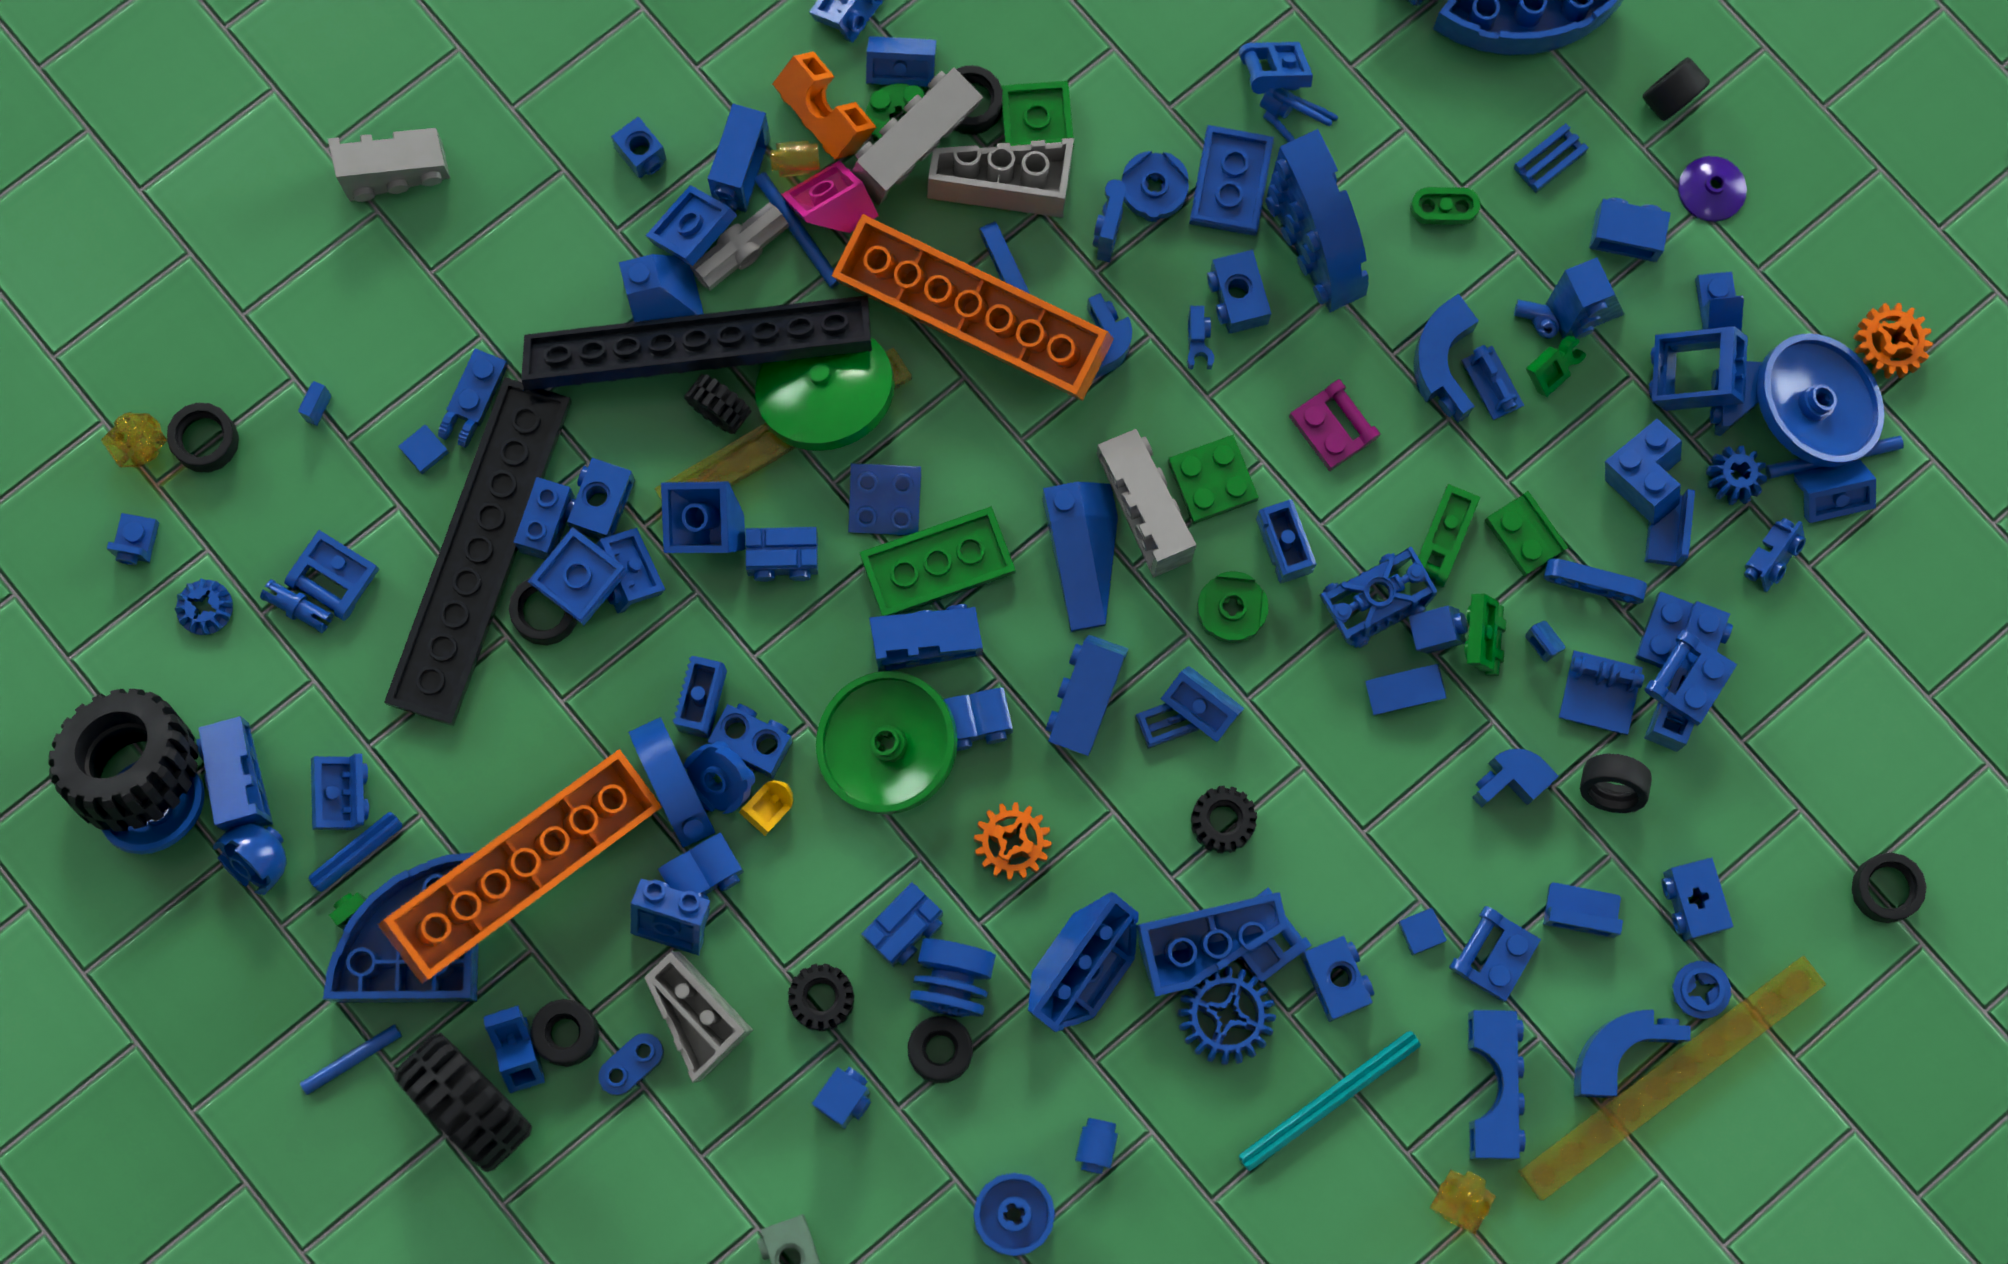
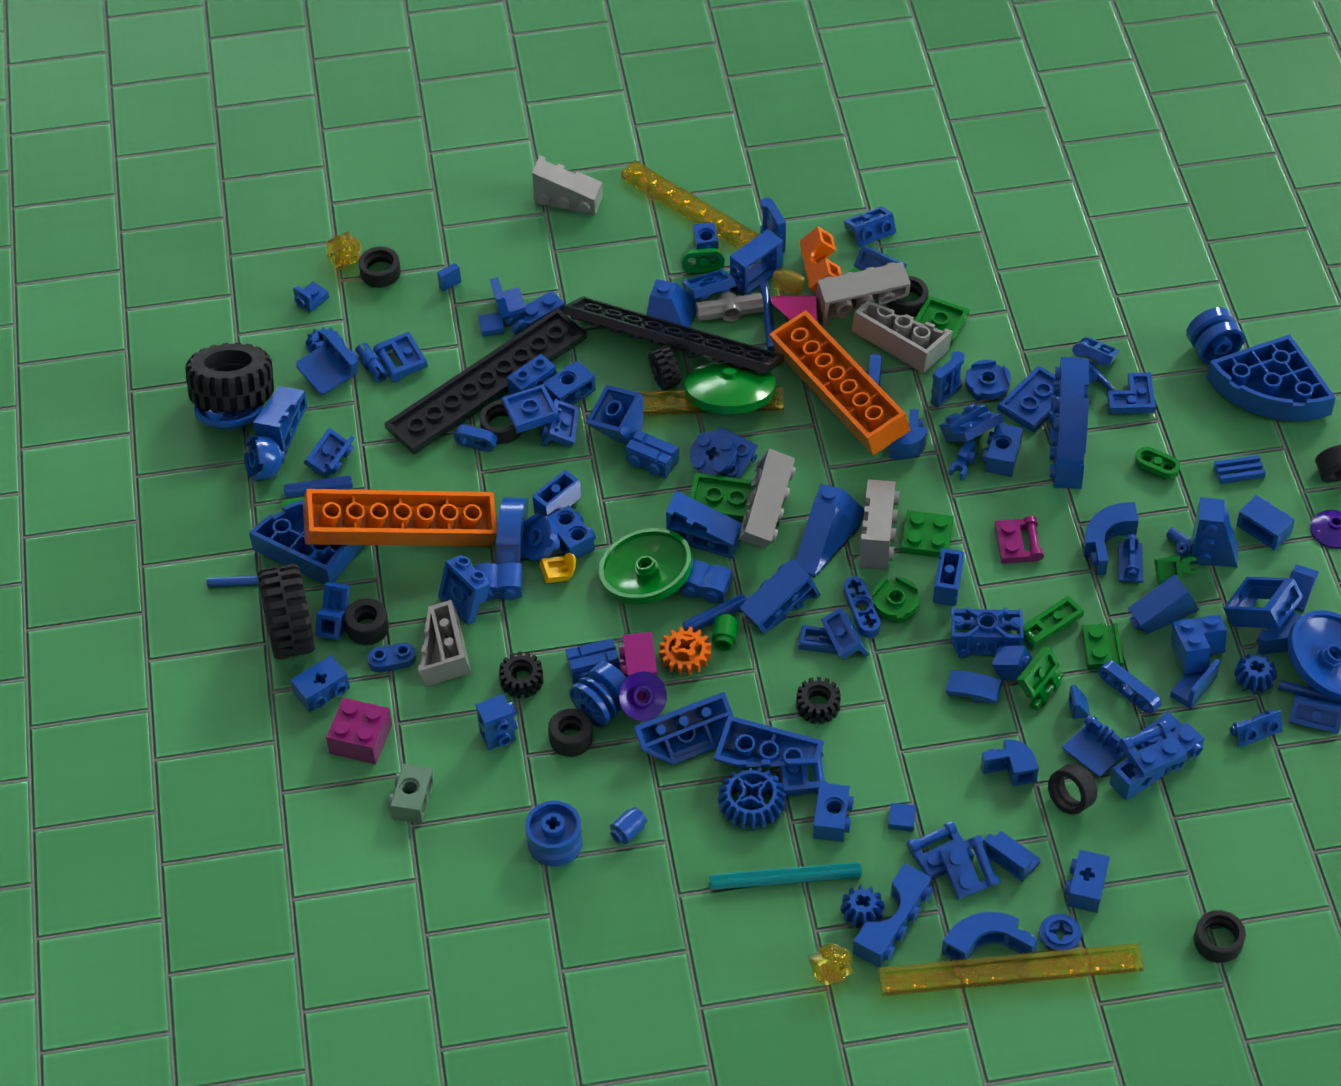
camera: 35 degrees right, 25 degrees down
none -> blue brick [290,655,350,713]
none -> blue bracket [296,329,359,395]
none -> magenta brick [326,698,392,764]
none -> blue beam [453,425,498,452]
none -> blue panel [490,277,527,318]
none -> magenta brick [618,632,657,700]
none -> dark purple dish [619,671,667,721]
none -> clear yellow plate [621,160,760,249]
none -> green plate [681,248,725,273]
none -> blue axle [683,594,746,632]
none -> blue plate [690,431,737,476]
none -> green brick [712,614,738,651]
none -> light grey wedge [739,449,796,549]
none -> blue plate [760,198,786,253]
none -> blue gear [840,885,885,929]
none -> blue beam [843,576,880,638]
none -> blue plate [938,835,1001,900]
none -> blue plate [939,403,1004,442]
none -> blue plate [1107,372,1156,414]
none -> blue slope [1128,574,1200,634]

